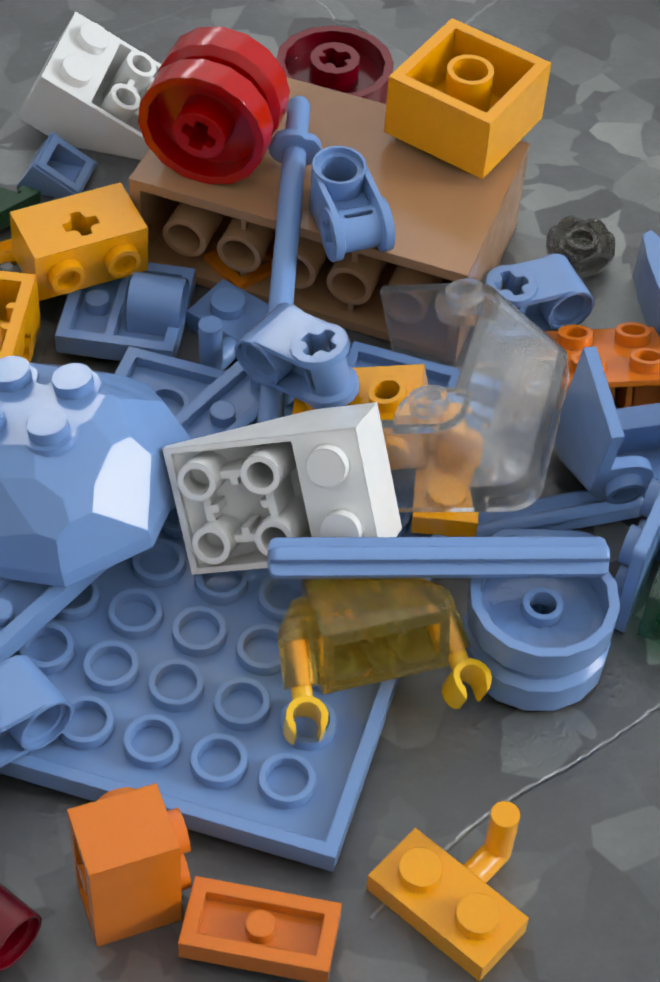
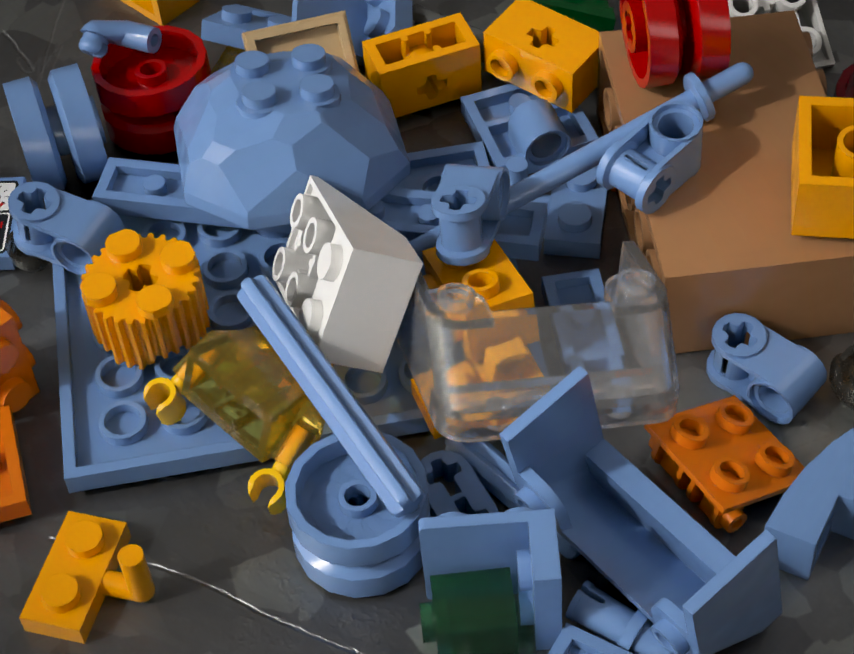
camera: 70 degrees right, 0 degrees up
none -> light orange brick [80,229,210,370]

